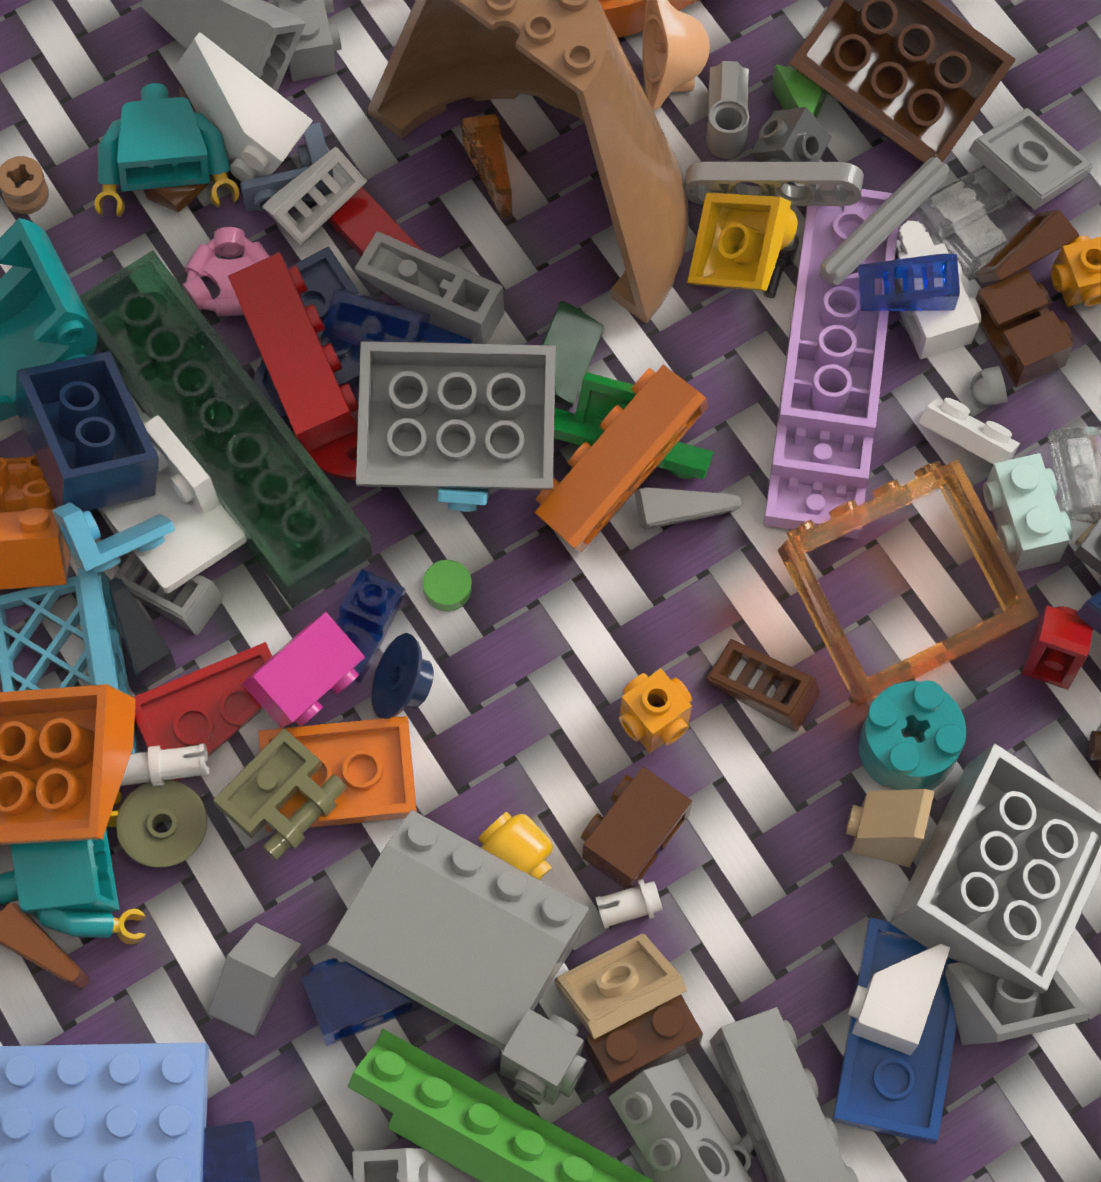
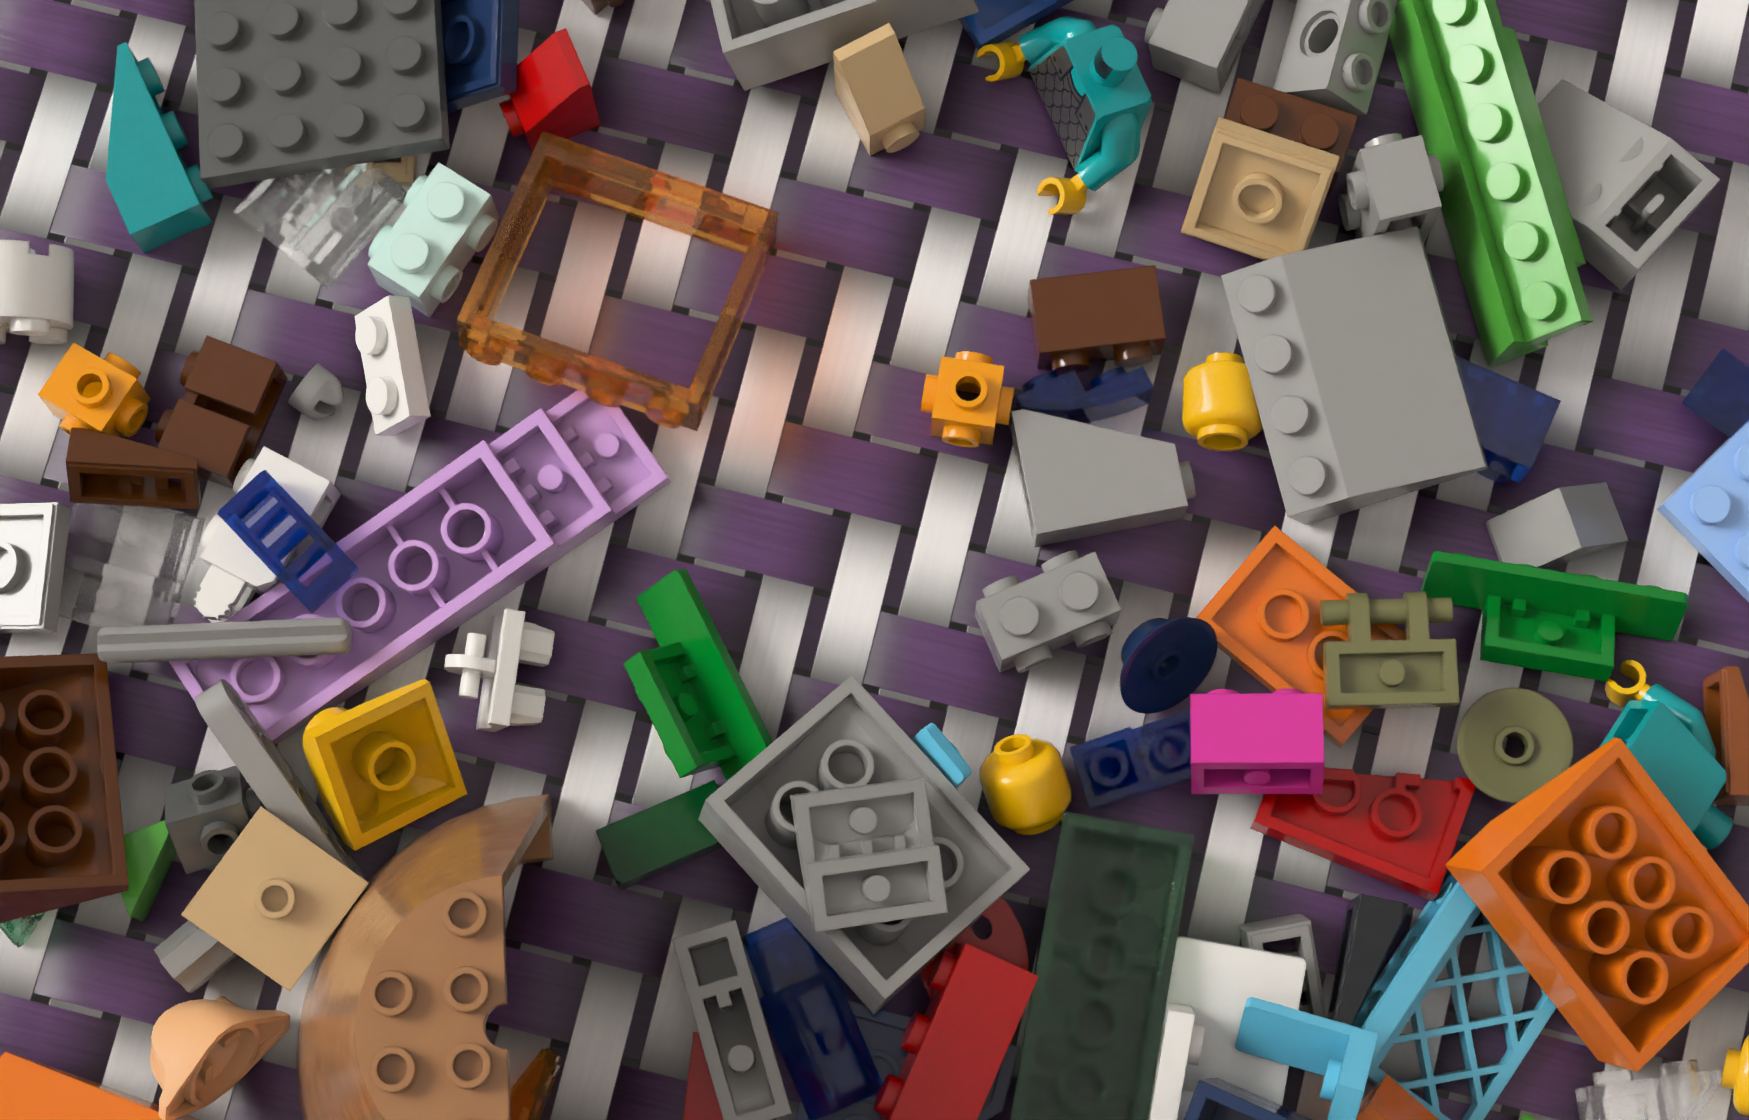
camera: 130 degrees left, 10 degrees up
white pin [120,743,209,787] -> none
bright green tile [423,560,472,611] -> none
orange slope [534,365,708,553] -> none
white pin [595,879,663,929] -> none
light grey slope [635,487,741,530] -> none
reddish brown slope [706,639,820,732] -> none
teal brick [858,680,966,790] -> none
none -> tan plate [181,806,369,991]
none -> white hips [444,609,555,732]
none -> light grey slope [790,777,948,932]
none -> light grey brick [975,550,1121,673]
none -> teal torso [977,16,1152,215]
none -> yellow head [979,734,1071,835]
none -> light grey slope [1009,409,1196,547]
none -> clear blue slope [1015,366,1154,423]
none -> green bracket [1420,551,1688,682]

